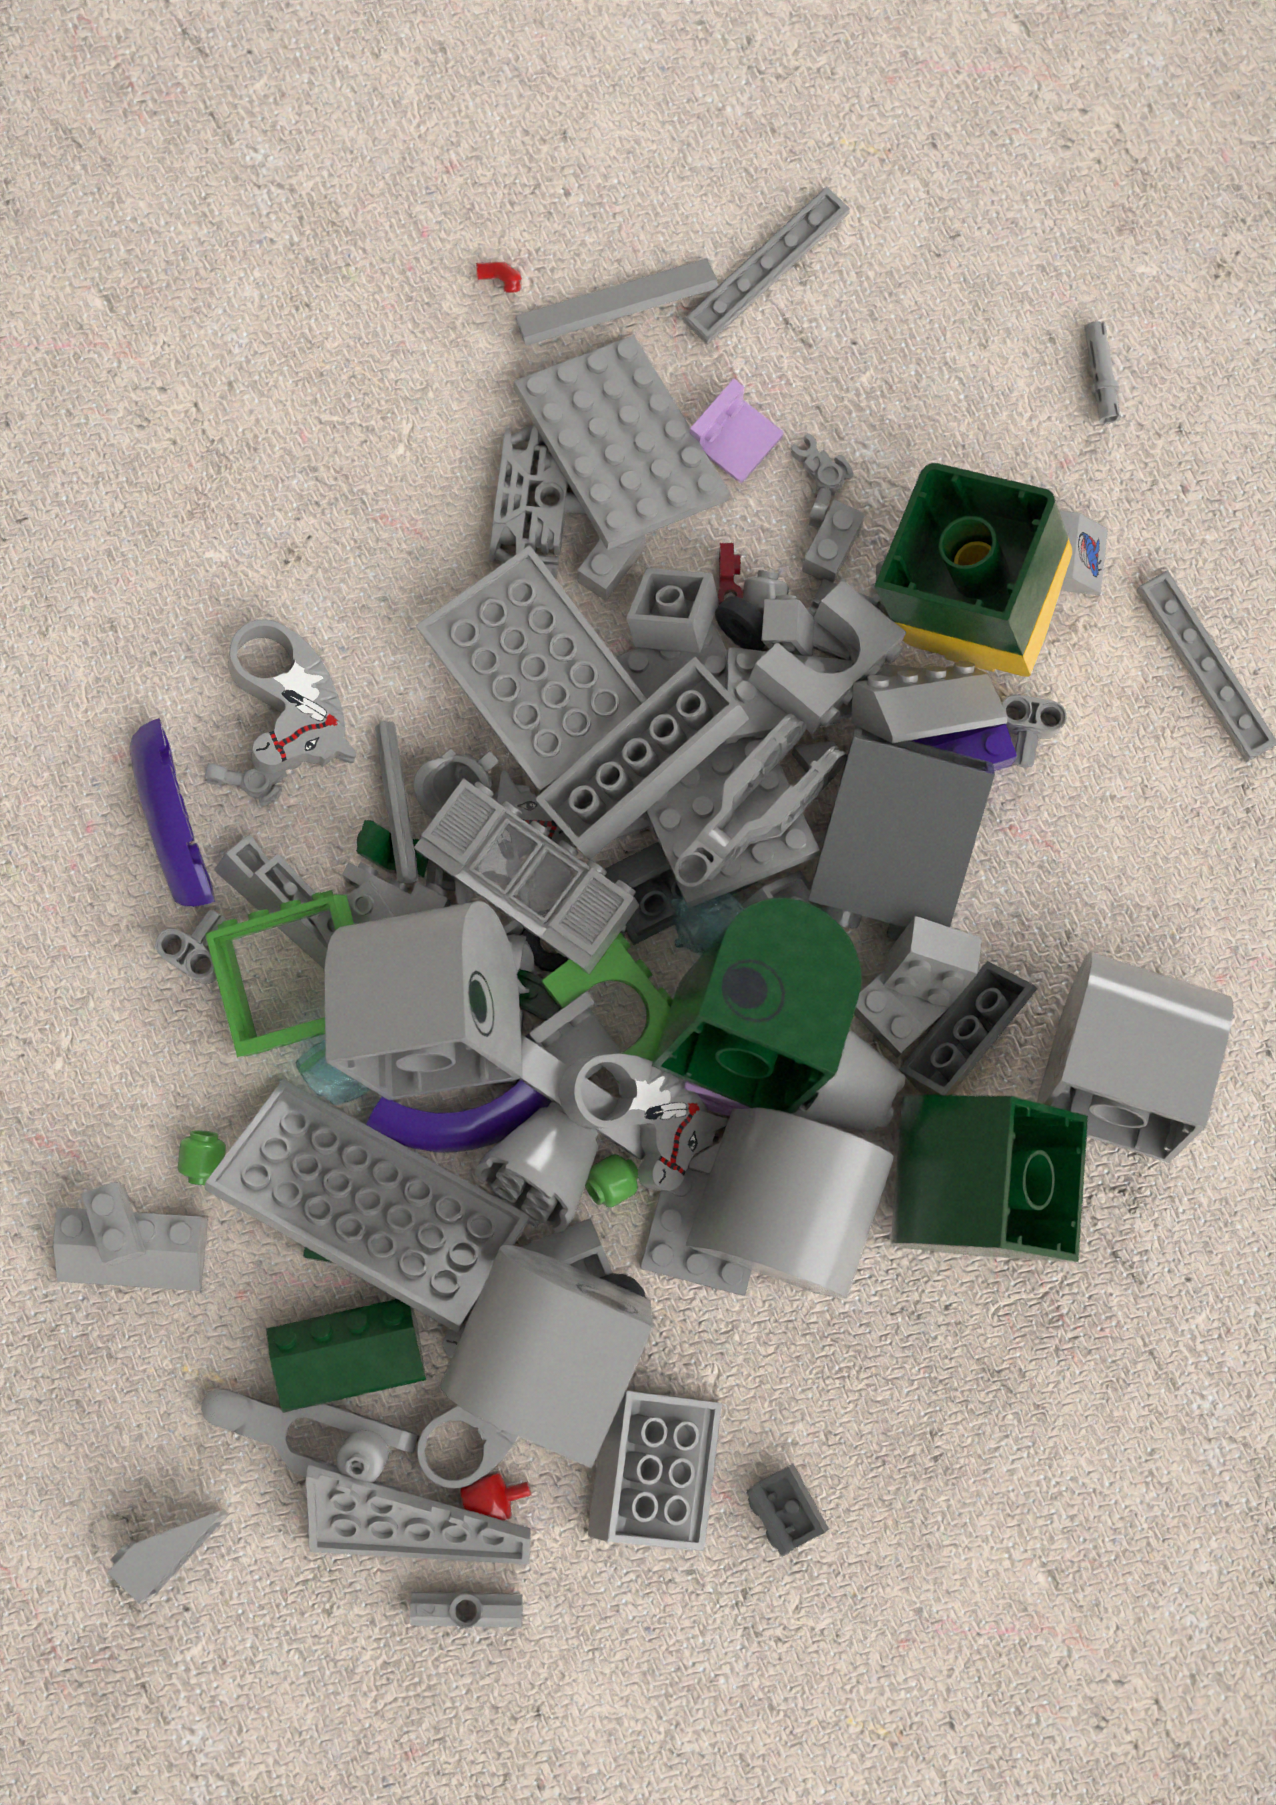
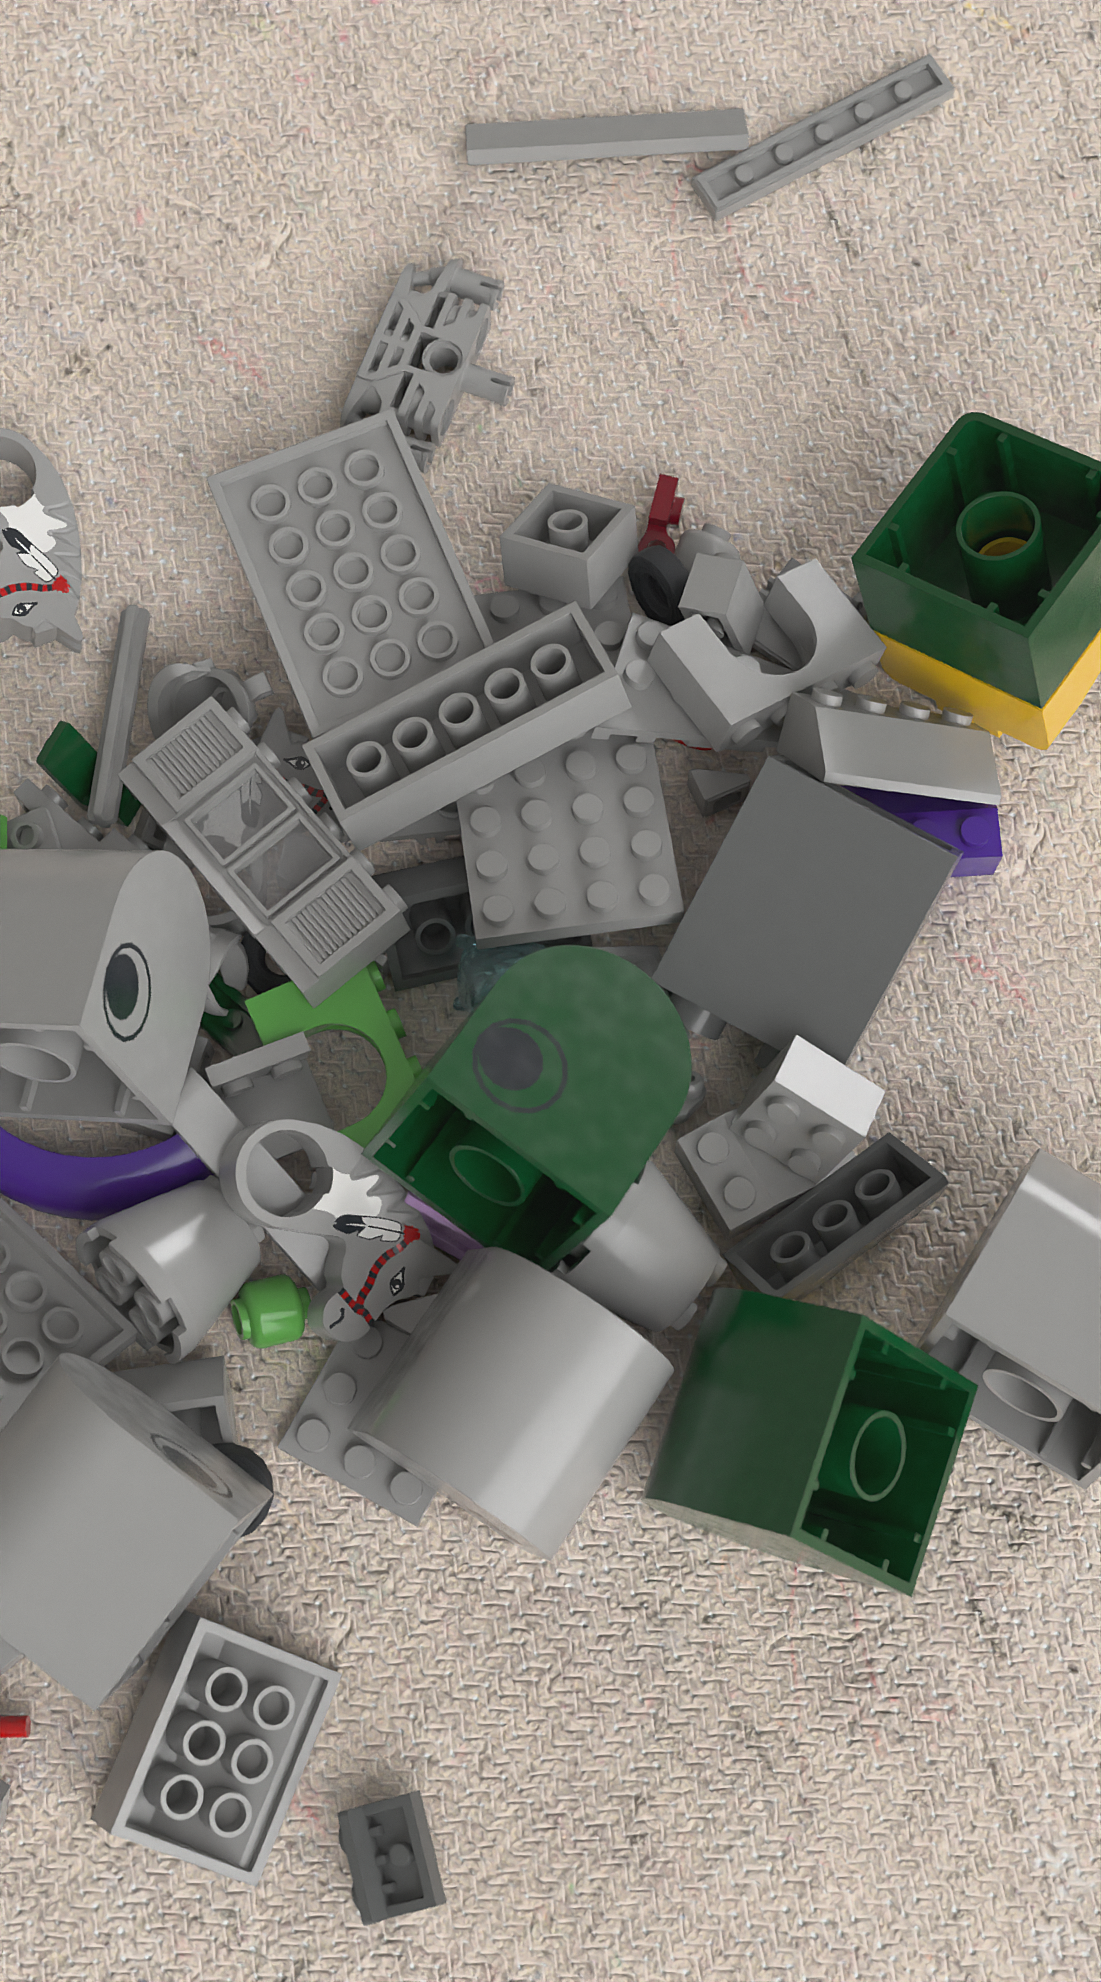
camera: 15 degrees right, 5 degrees down
red arm [476,262,522,293] -> none
light grey plate [513,335,730,550] -> none
light grey brick [577,535,645,601] -> none
light grey piece [675,713,848,892] -> none
lavender bracket [690,379,783,483] -> none
light grey piece [791,433,853,528] -> none
light grey brick [802,499,865,583] -> none
light grey beam [1002,695,1067,768] -> none

